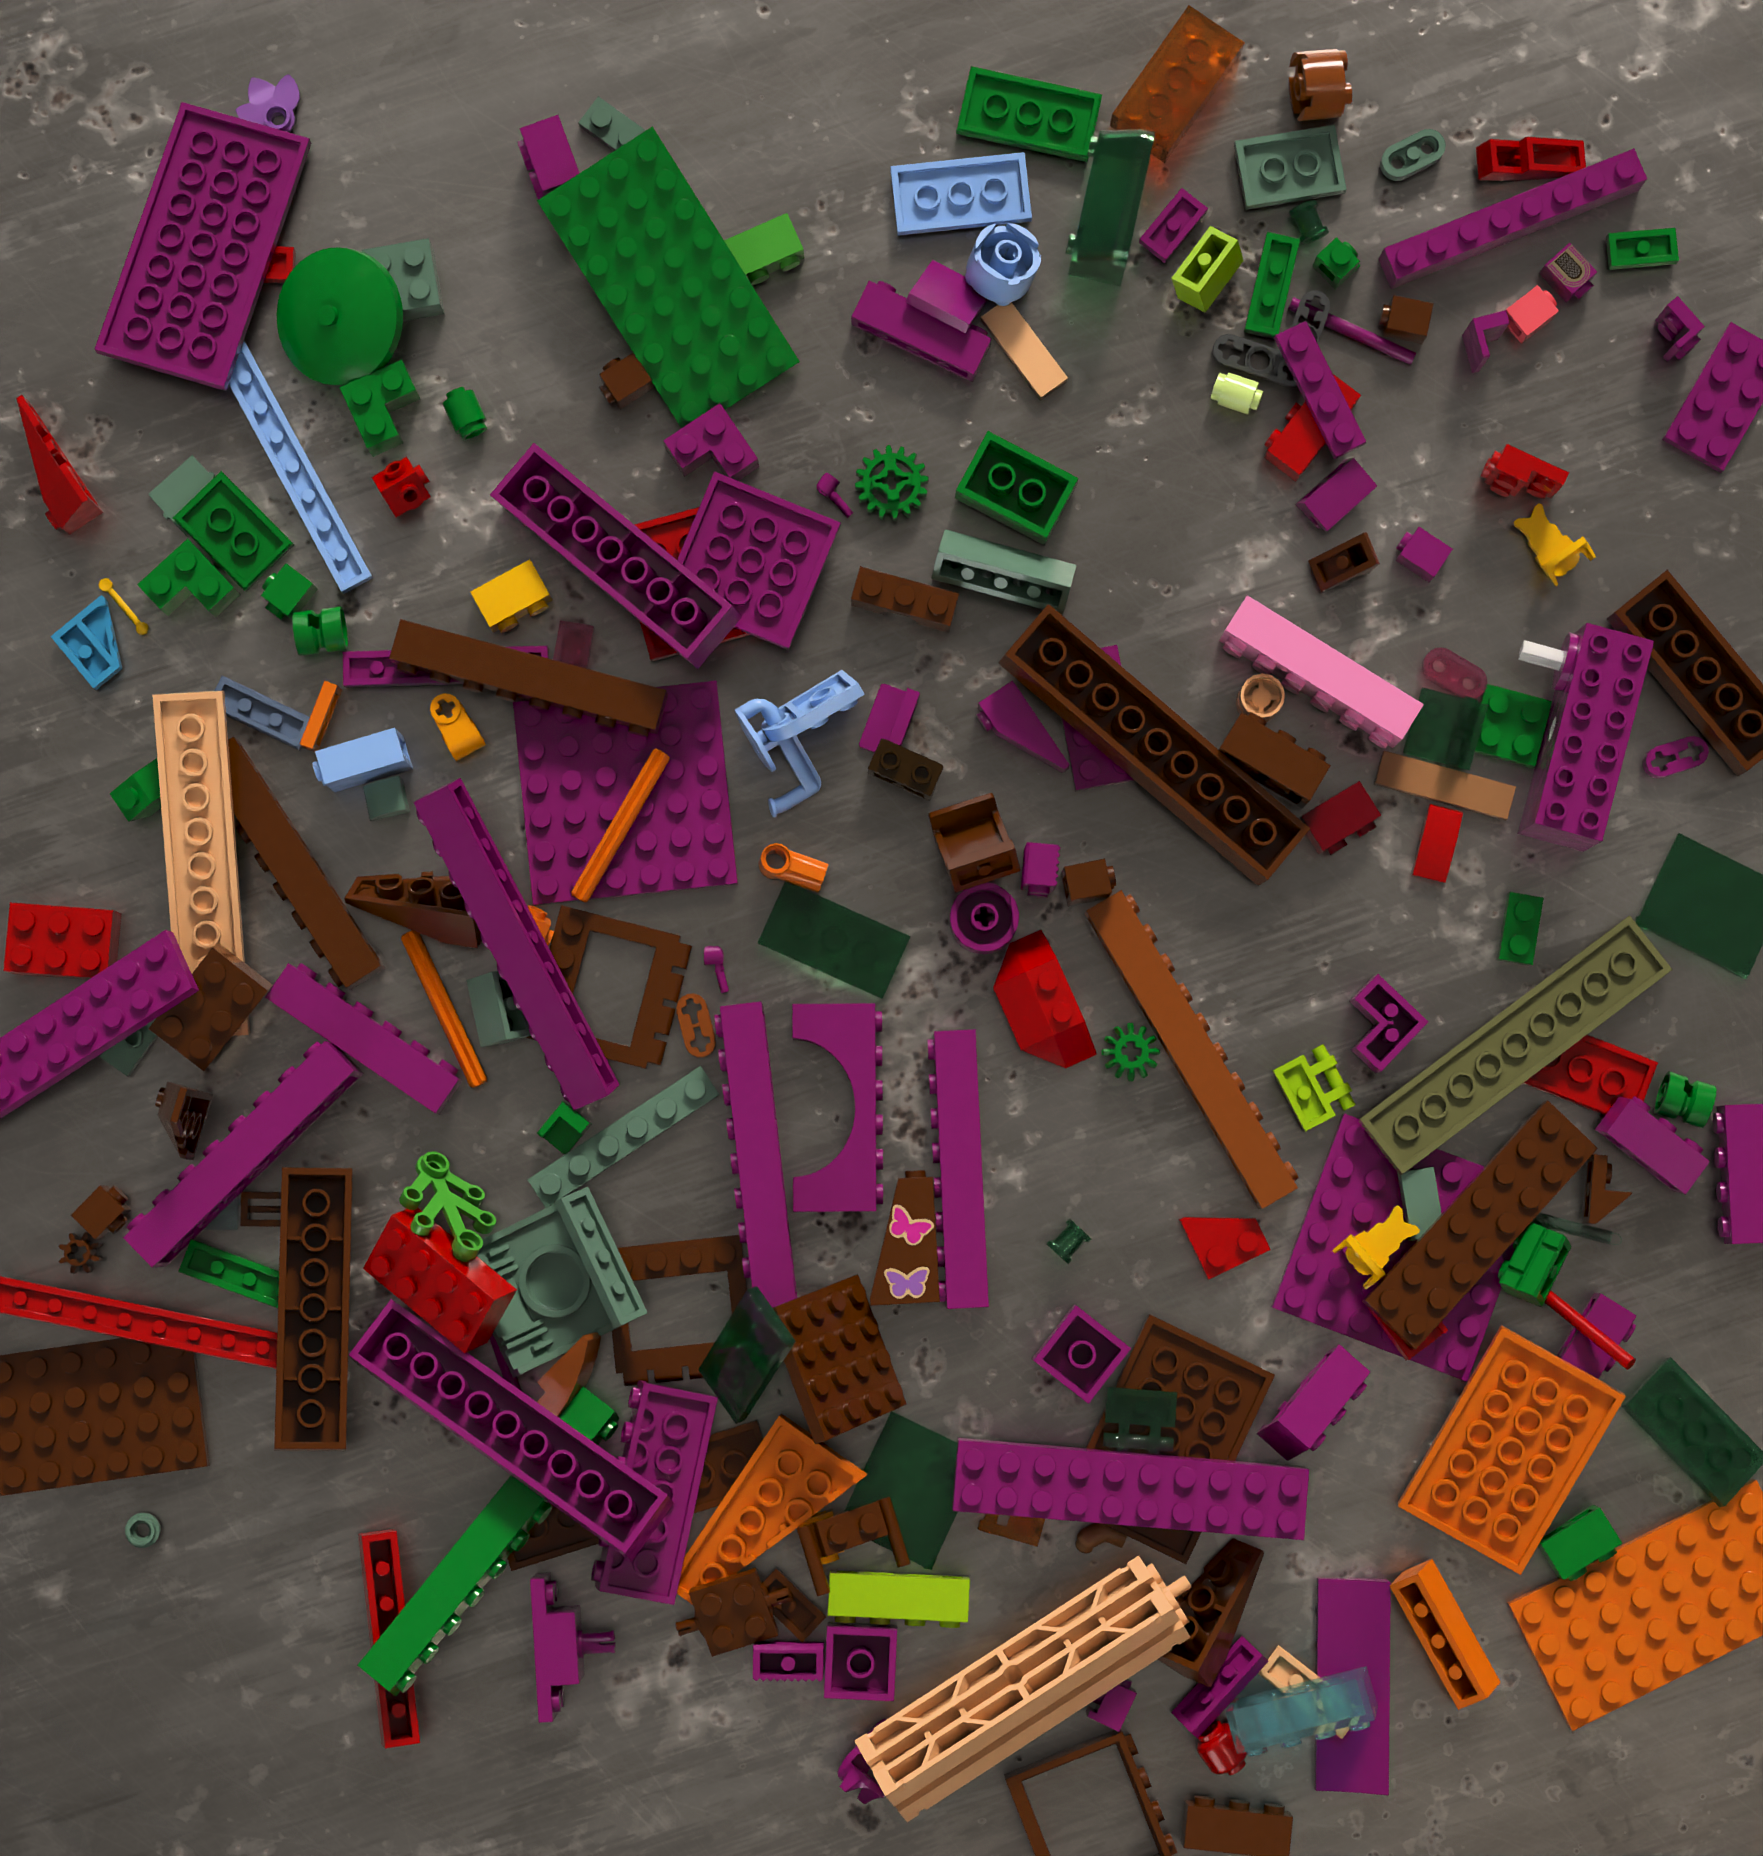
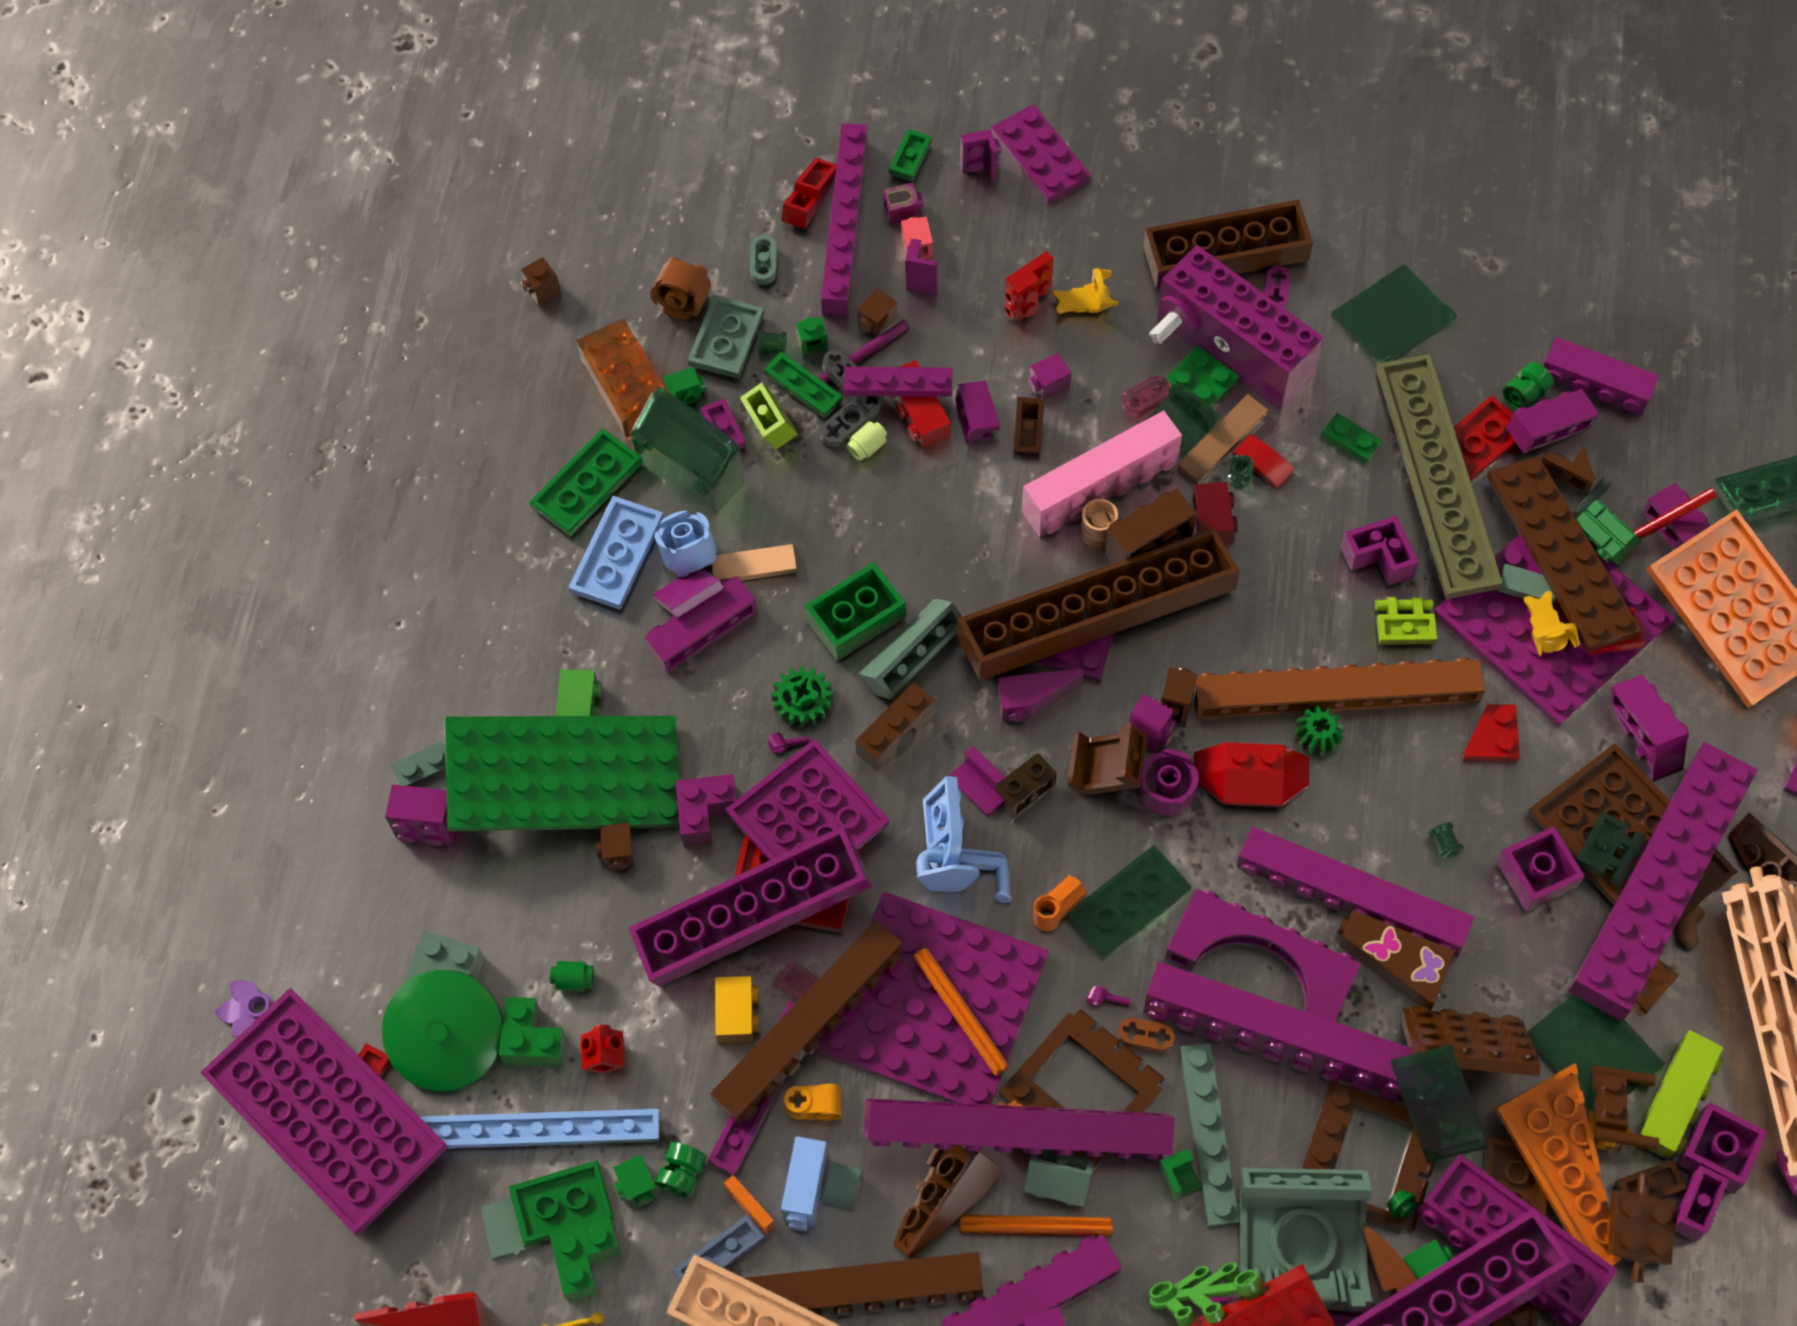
camera: 60 degrees left, 20 degrees down
none -> green brick [663,367,707,412]
none -> clear green bush [1227,455,1254,489]
none -> green plate [1386,1189,1416,1219]

